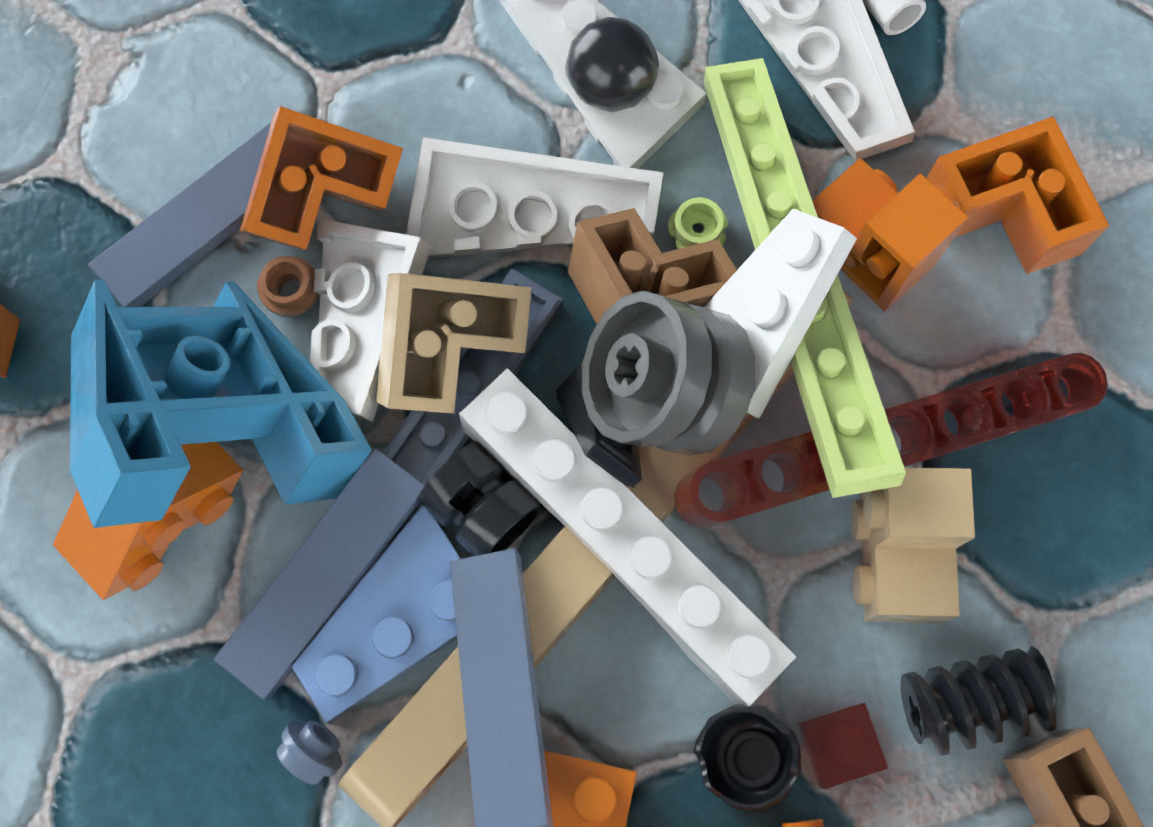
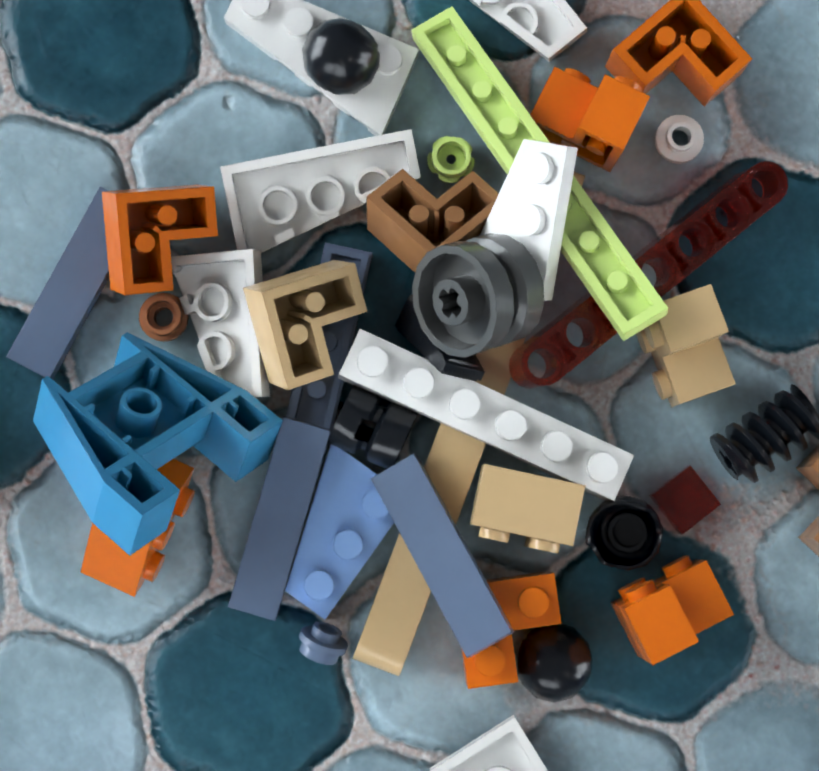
camera: 25 degrees left, 10 degrees up
none -> tan brick [469,464,586,554]
none -> white plate [655,115,704,164]

